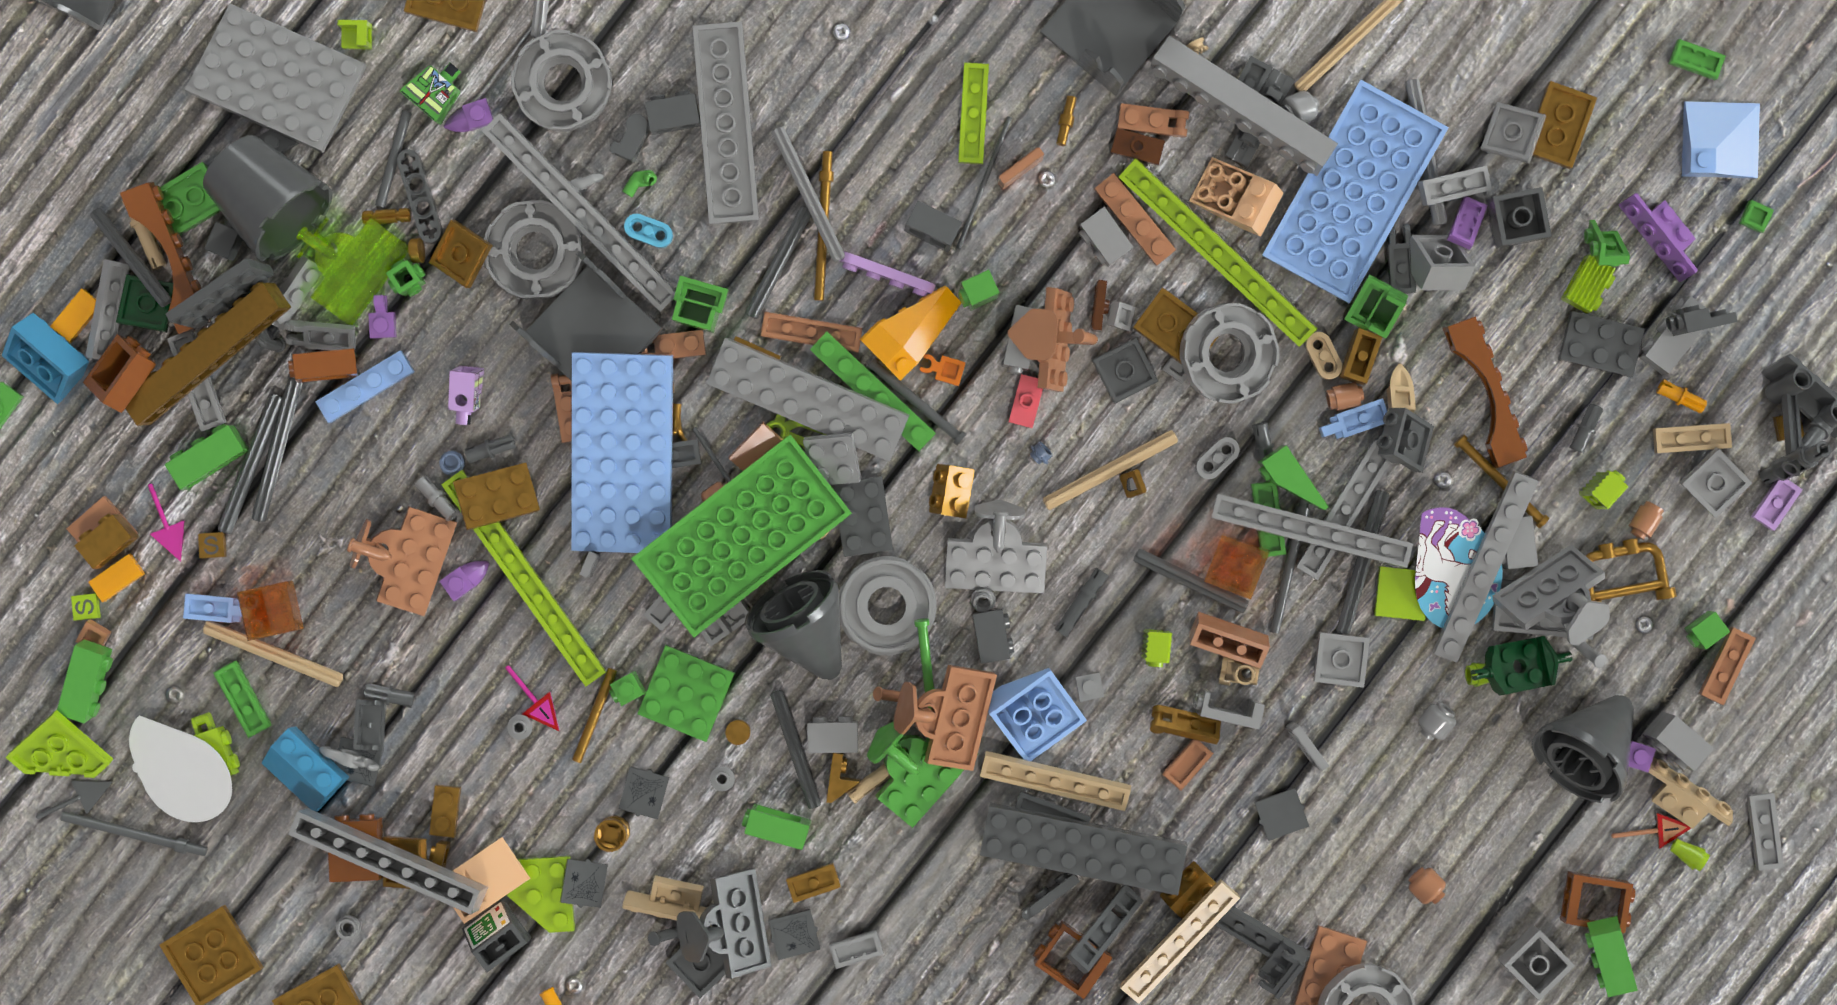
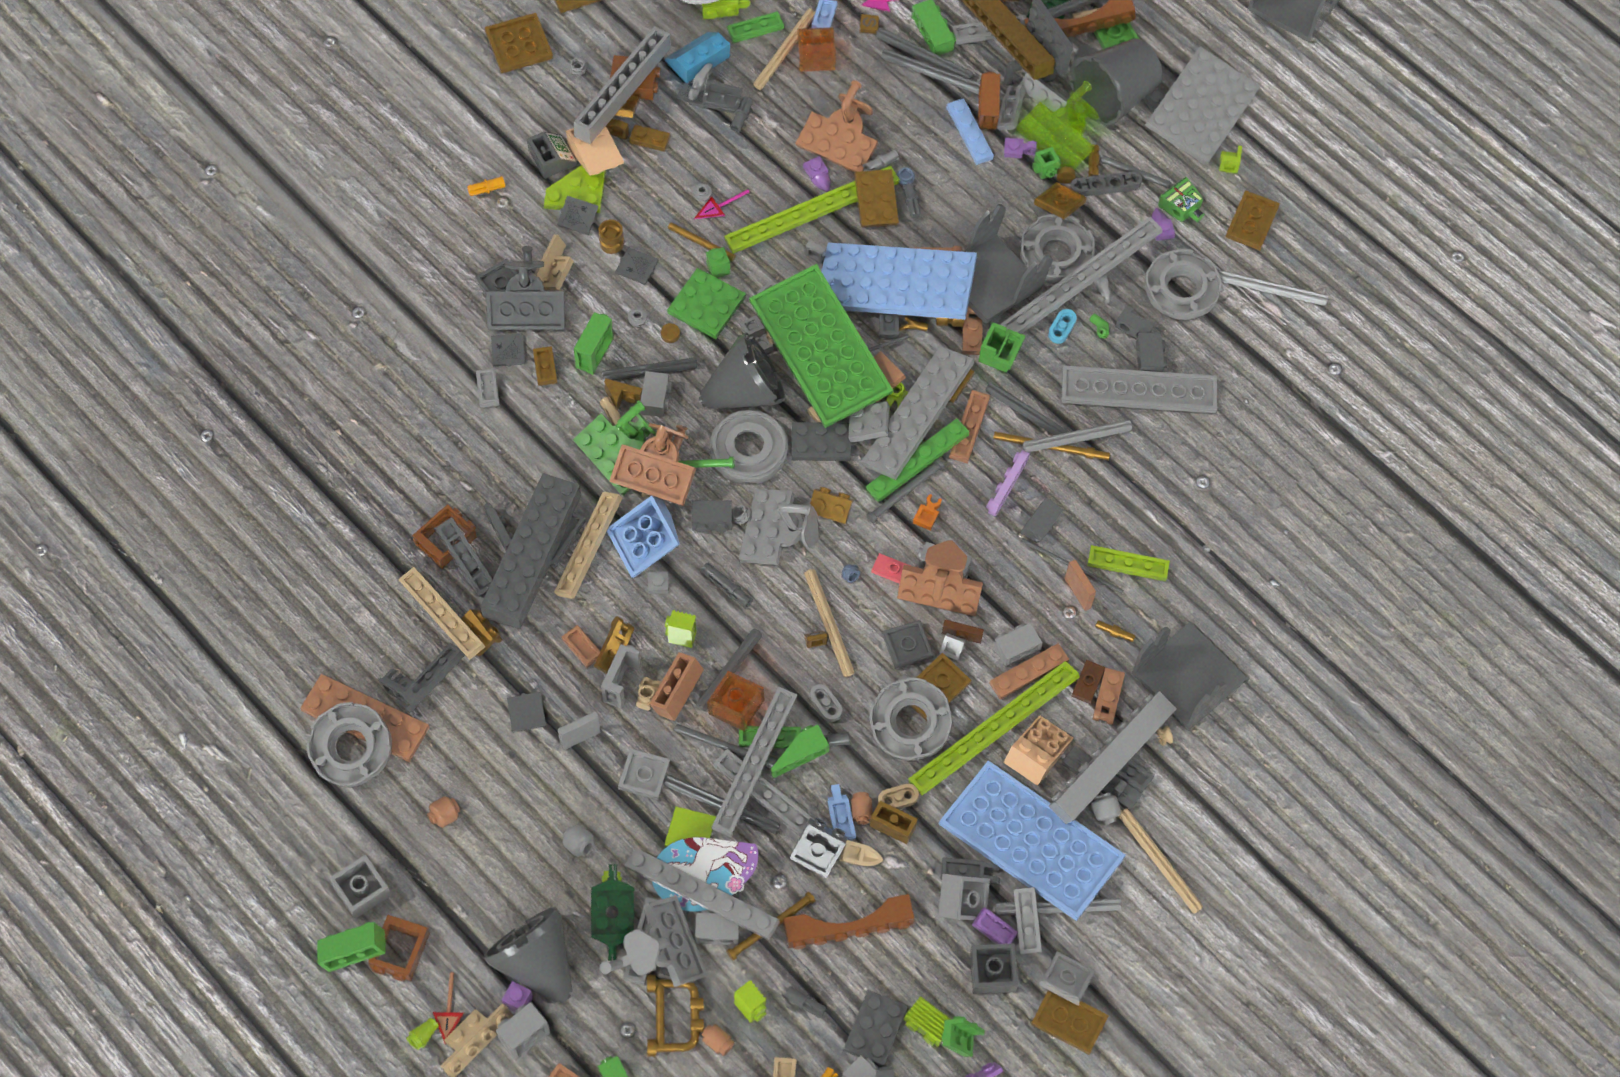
camera: 95 degrees right, 25 degrees down
lavender torso [448,365,484,425] -> none
light orange wedge [860,285,961,381] -> none
bright green brick [958,270,1000,311] -> none
bright green plate [1344,274,1408,339] -> none

